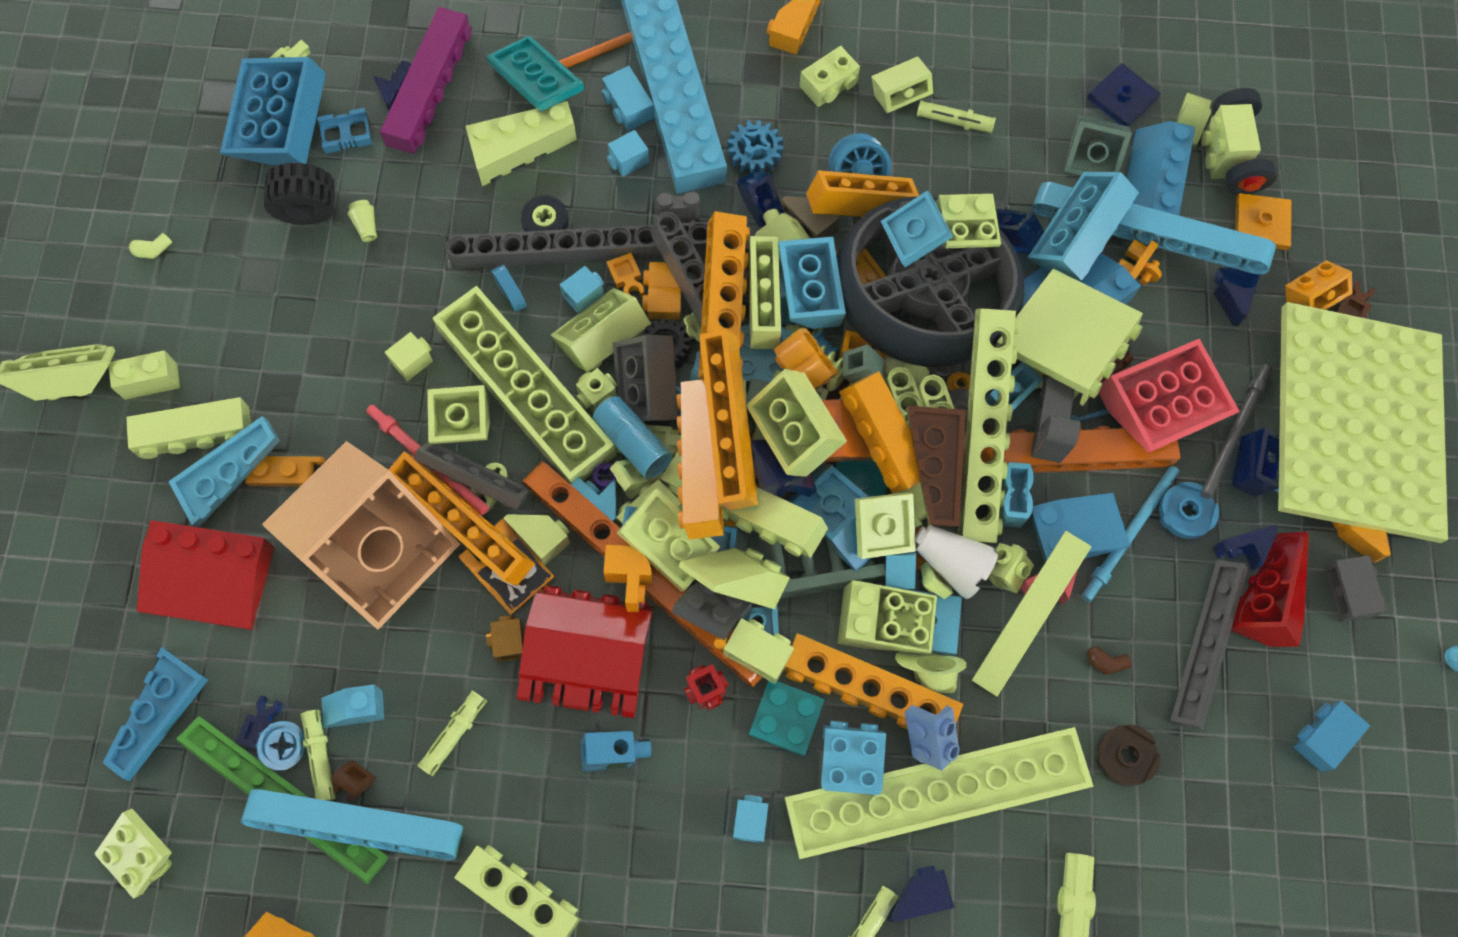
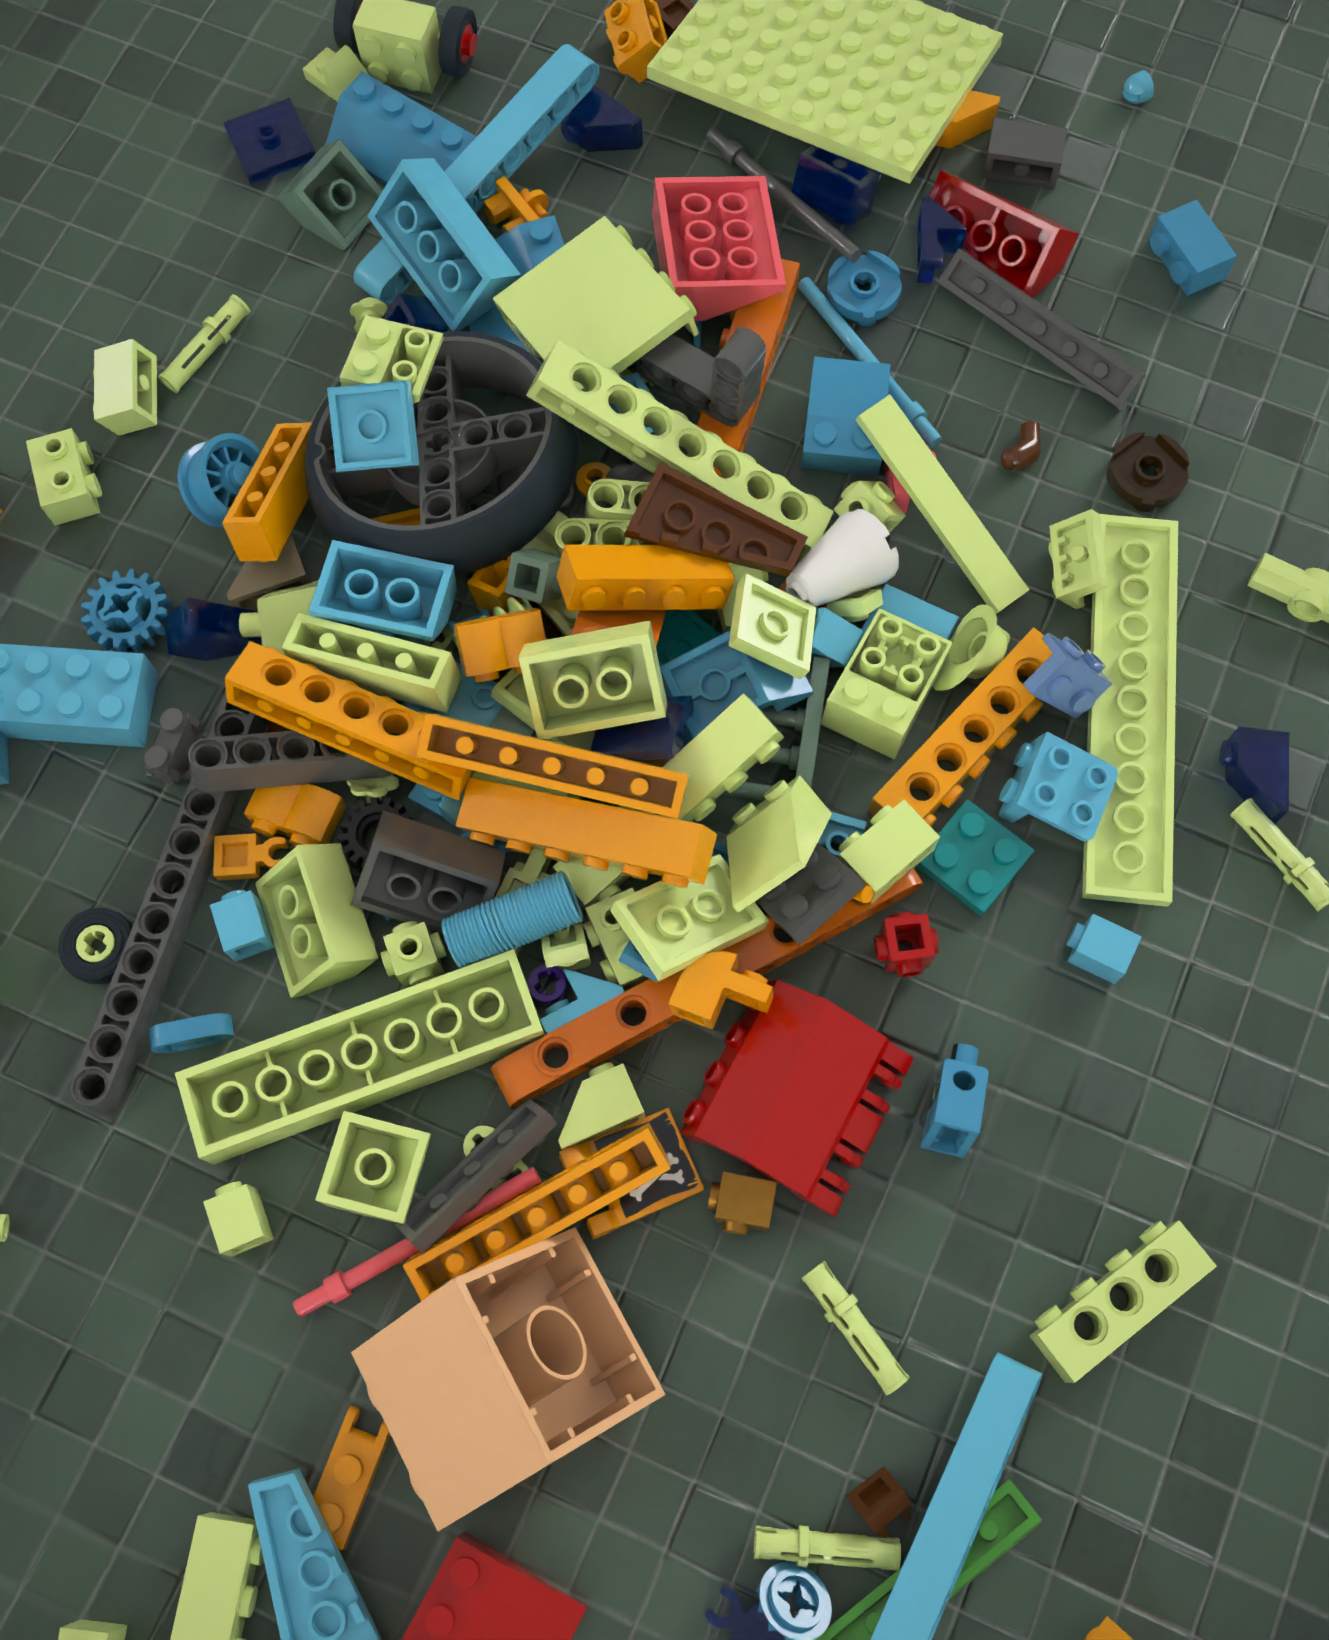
camera: 65 degrees left, 0 degrees up
medium azure slope [322,684,384,728] -> none
medium azure brick [607,130,649,177] -> none
medium azure brick [999,462,1034,528] -> none
light orange plate [1235,193,1291,250] -> none
none -> yellowish green plate [350,297,388,333]
none -> yellowish green bracket [1048,509,1108,609]

